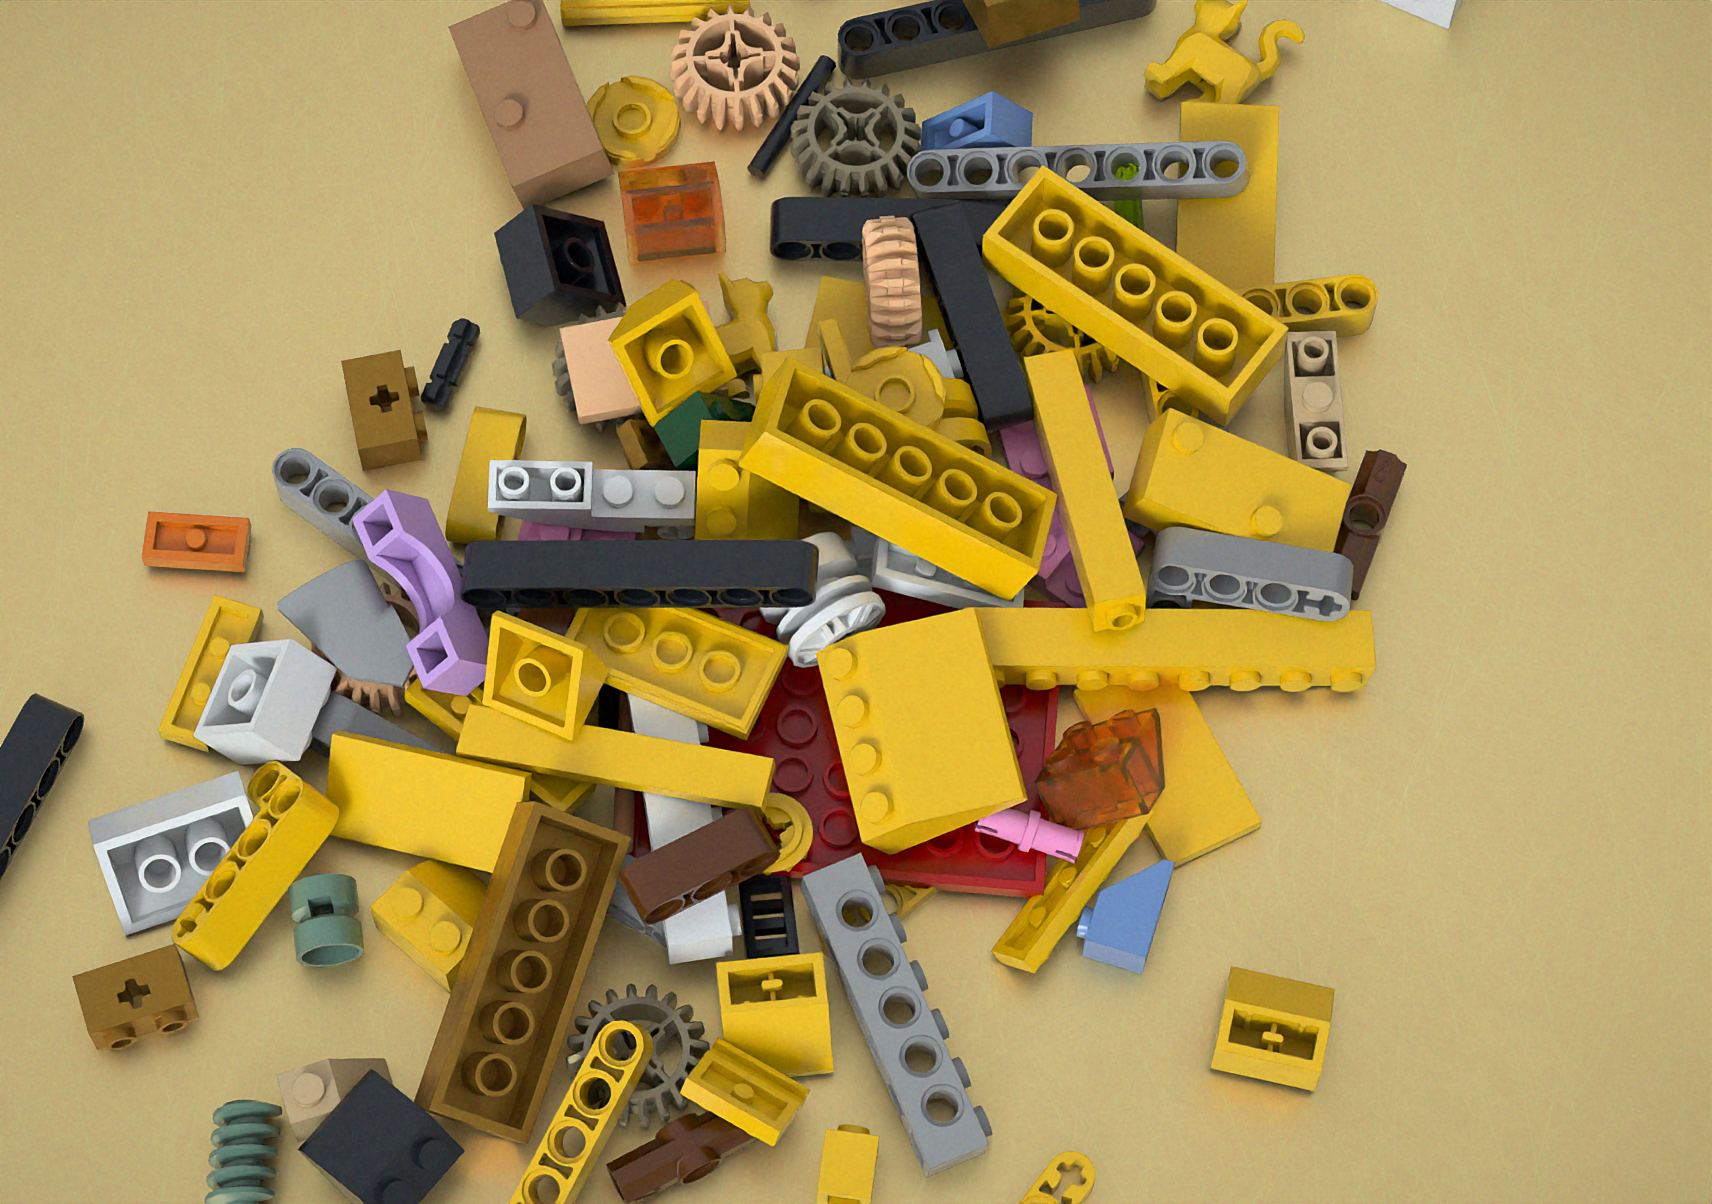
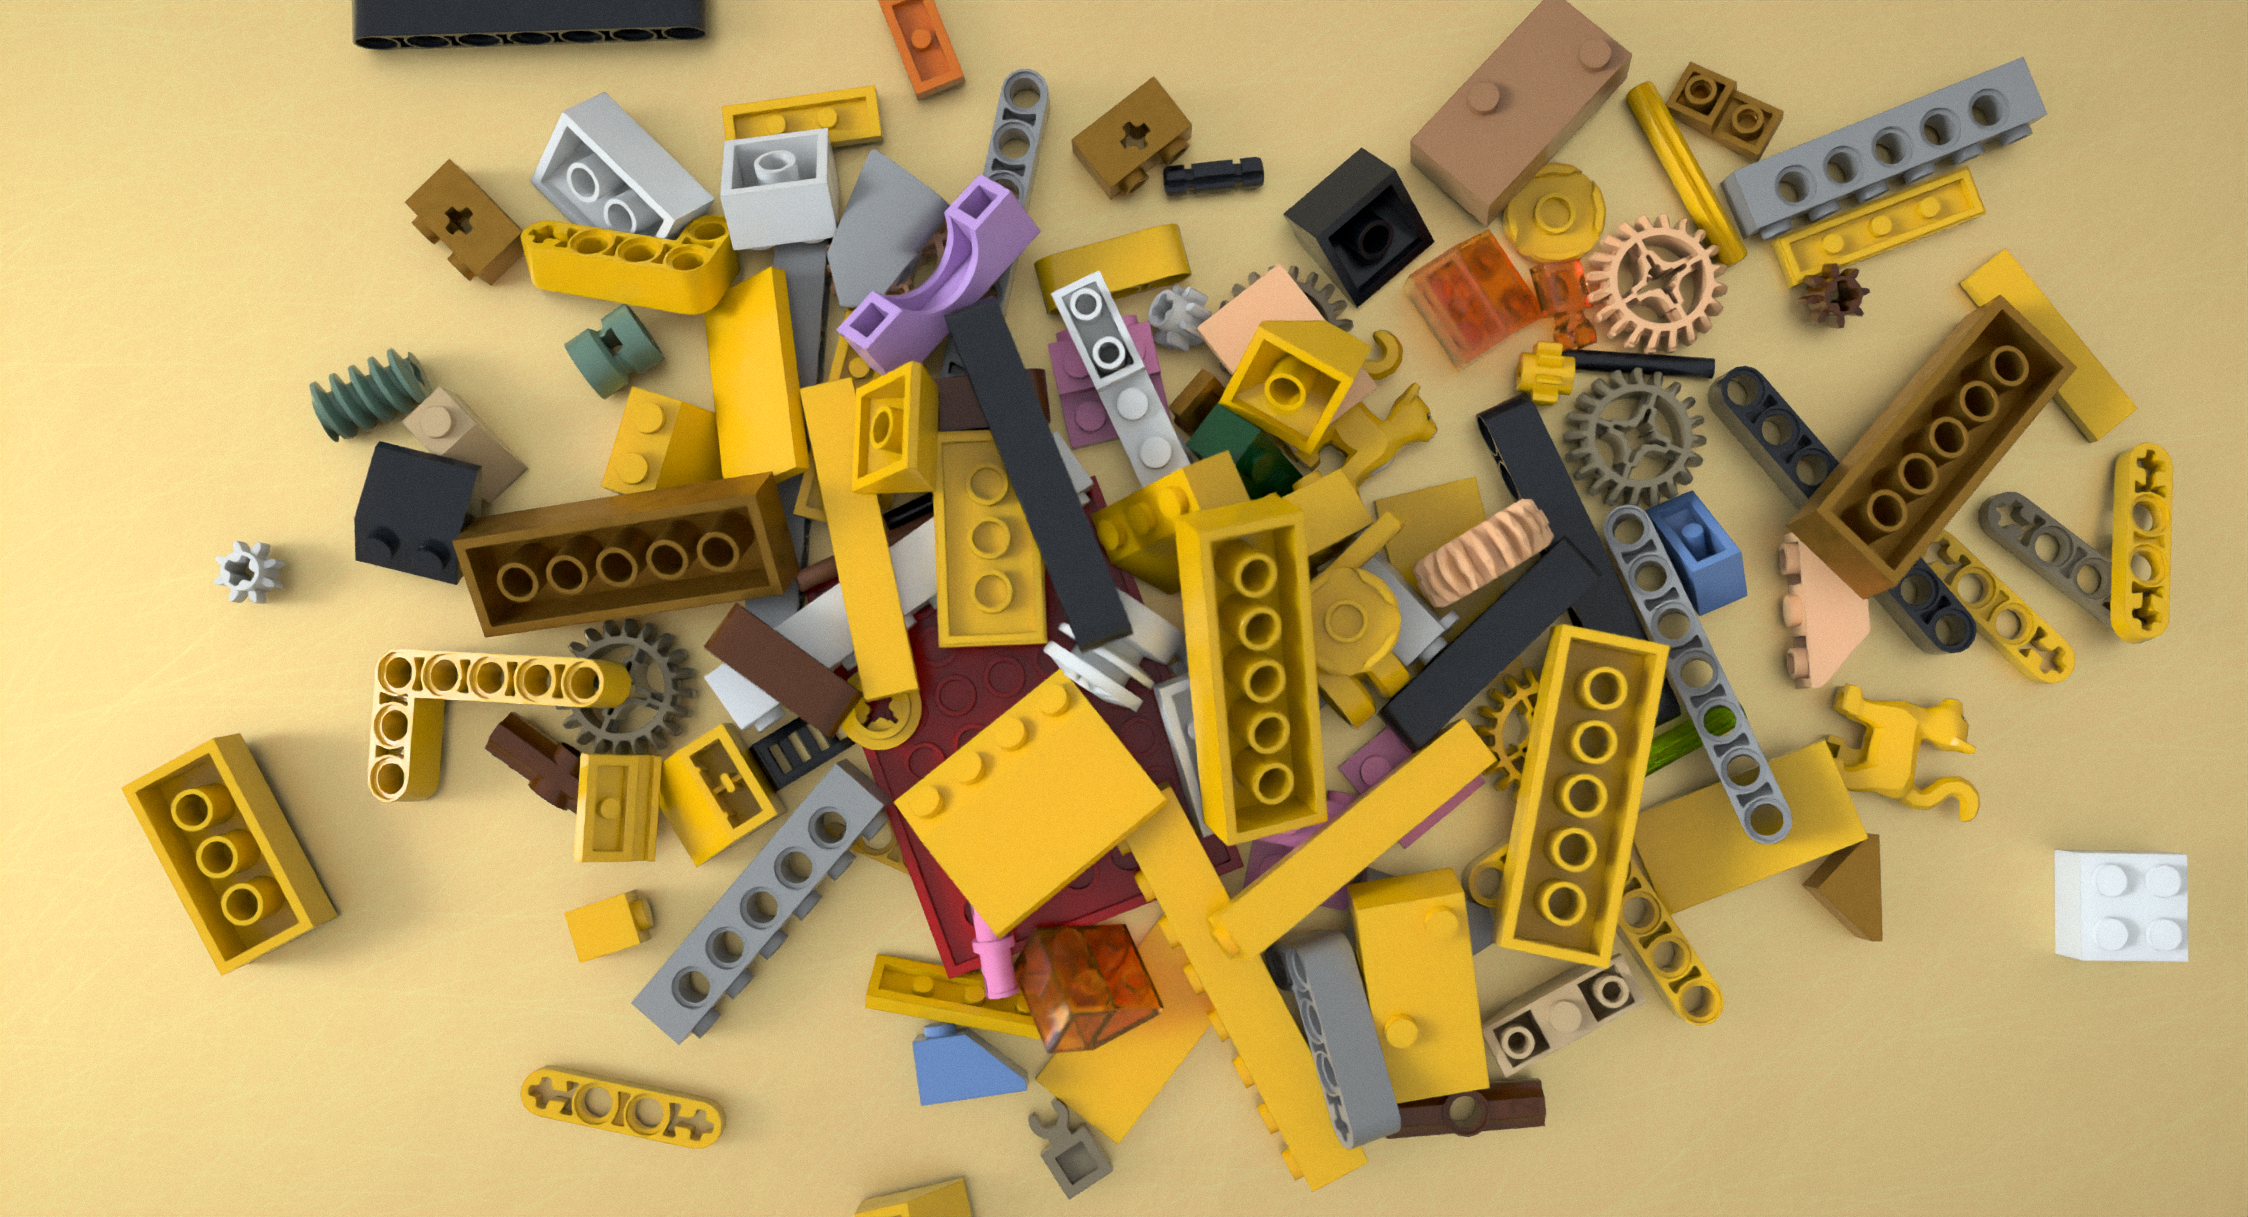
camera: 70 degrees right, 20 degrees up
none -> dark tan plate [1028,1097,1114,1200]
none -> white gear [1148,284,1212,352]
none -> yellow gear [1516,341,1575,407]
none -> clear orange plate [1529,258,1597,352]
none -> light nougat slope [1778,532,1871,689]
none -> pearl gold slope [1802,833,1883,942]

